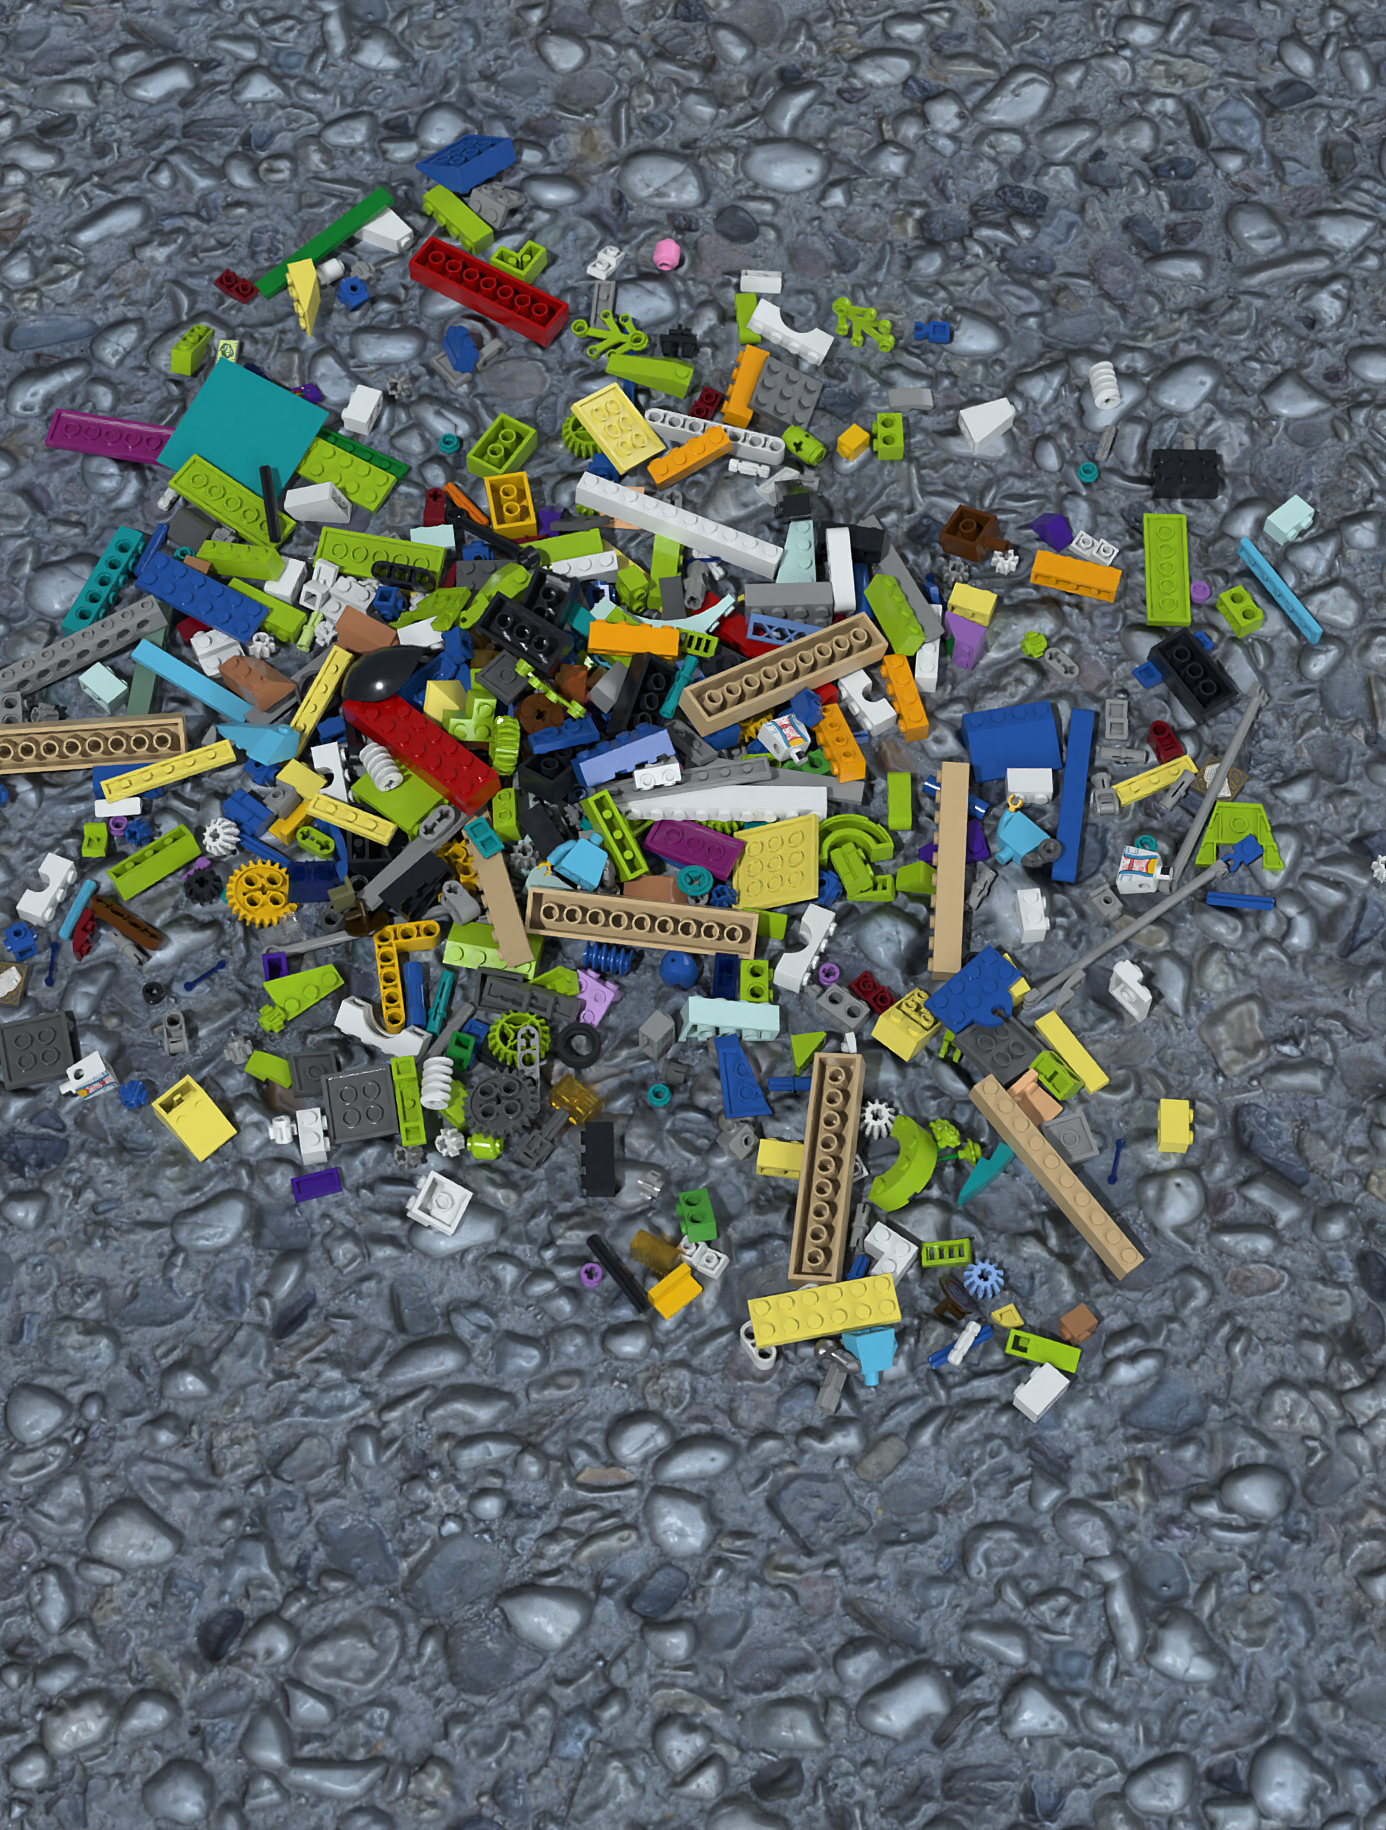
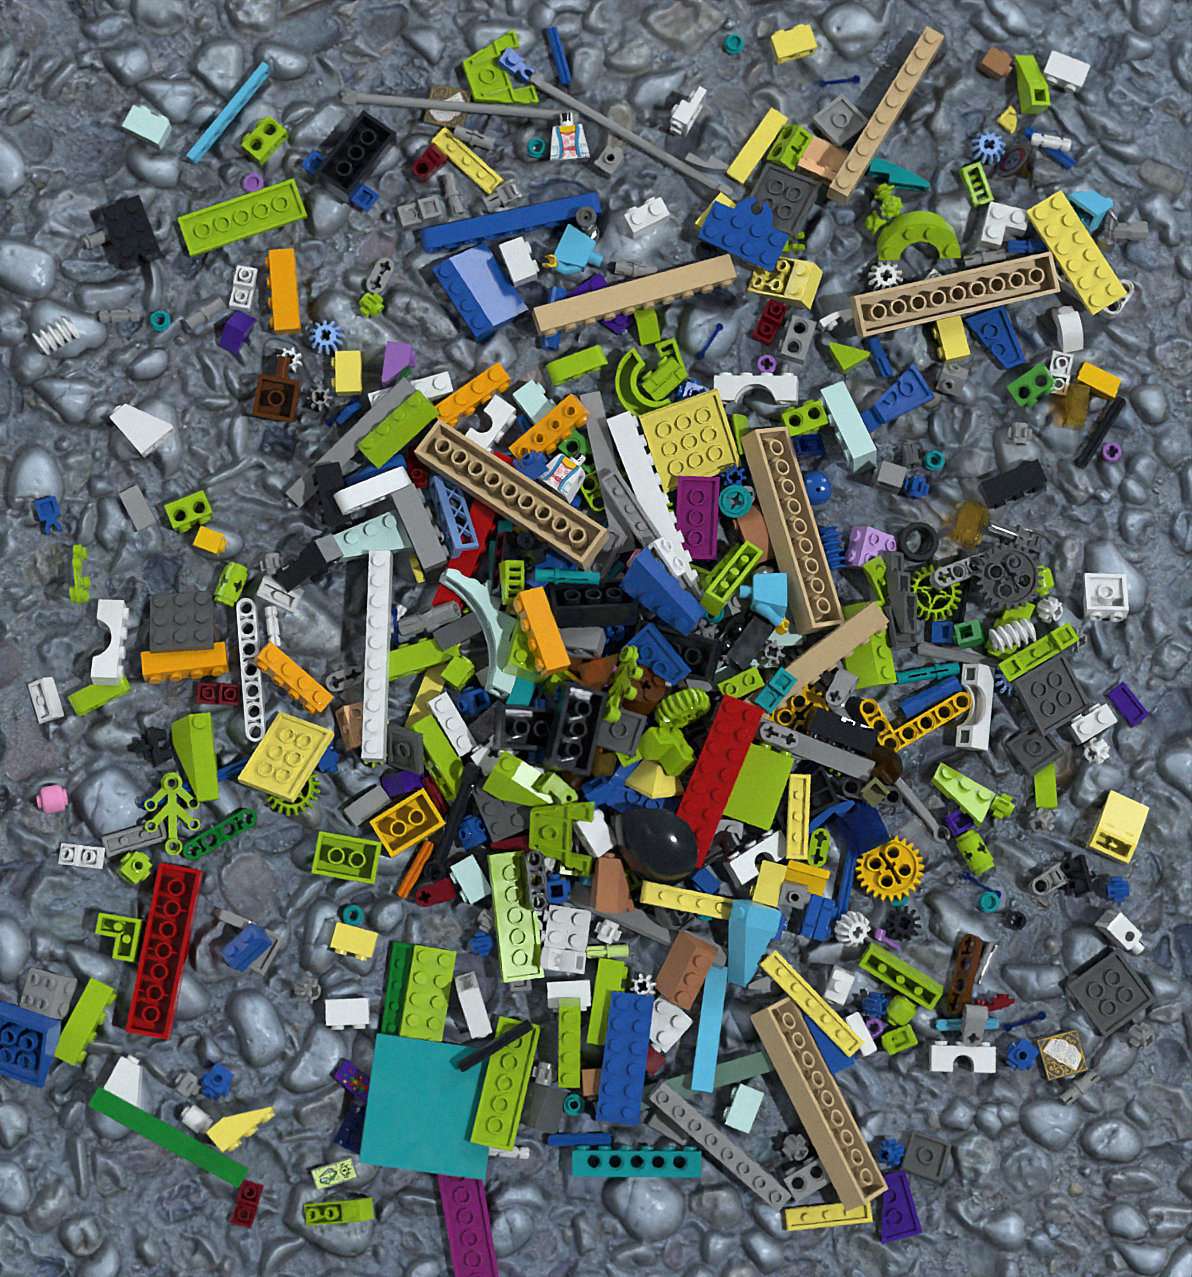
camera: 115 degrees left, 20 degrees up
white piece [359,743,403,792] -> none
none -> lime brick [116,851,152,886]
none -> green beam [183,809,258,861]
none -> light grey pin [185,296,226,330]
none -> light blue gear [309,320,344,355]
none -> light yellow brick [330,922,379,961]
none -> light grey slope [343,785,392,828]
none -> blue gear [470,931,494,957]
none -> light aqua brick [512,380,557,426]
none -> clear blue hinge [696,323,723,360]
none -> teal plate [724,34,745,54]
none -> white torso [821,965,855,1010]
none -> lime head [885,994,917,1026]
none -> blue gear [903,475,930,500]
none -> lime piece [955,829,995,876]
none -> light grey piece [961,1004,988,1047]
none -> blue wing [964,305,1026,370]
none -> teal plate [978,892,1000,913]
none -> white brick [1052,305,1083,353]
none -> black hips [1062,854,1096,898]

